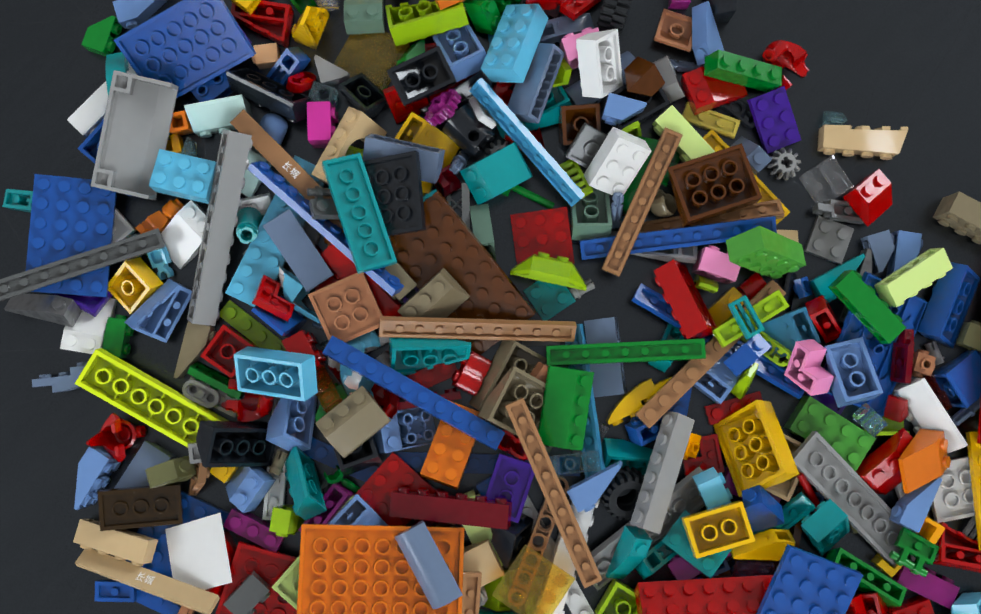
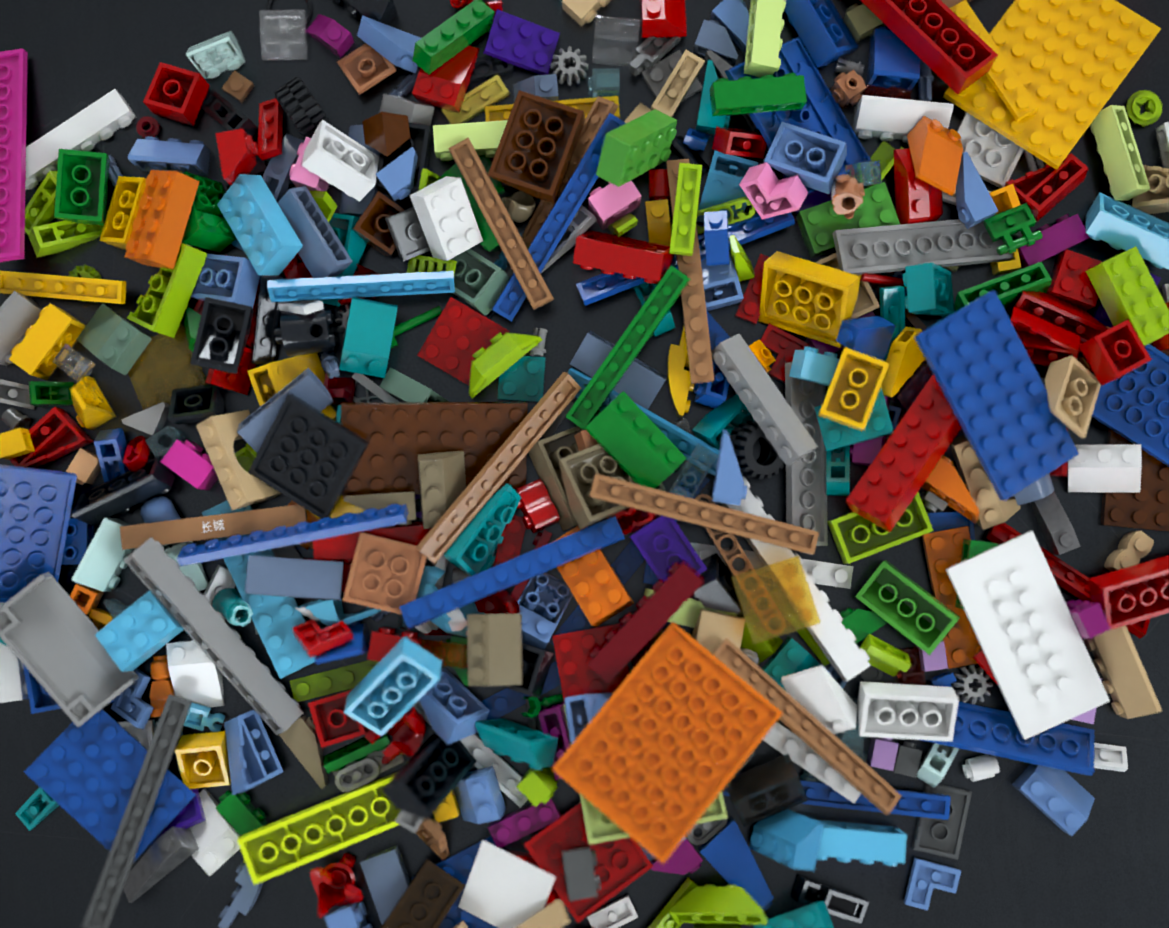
camera: 50 degrees left, 0 degrees up
olive slope [145,456,196,489] -> none
dark tan pin [269,449,289,476] -> none
dark grey plate [307,186,339,220] -> none
teal plate [322,153,397,274] -> none
sand blue brick [394,520,463,609] -> none
magenta gear [424,89,462,126] -> none
teal slope [605,525,652,579] -> none
sand blue axle [611,192,624,229] -> none
teal tile [727,295,765,340] -> none
red slope [884,394,909,422] -> none
dark red hinge [890,329,914,384] -> none
none -> medium blue plate [111,668,154,729]
none -> clear light blue brick [588,68,620,98]
none -> tan plate [651,50,705,117]
none -> nougat animal [831,174,865,219]

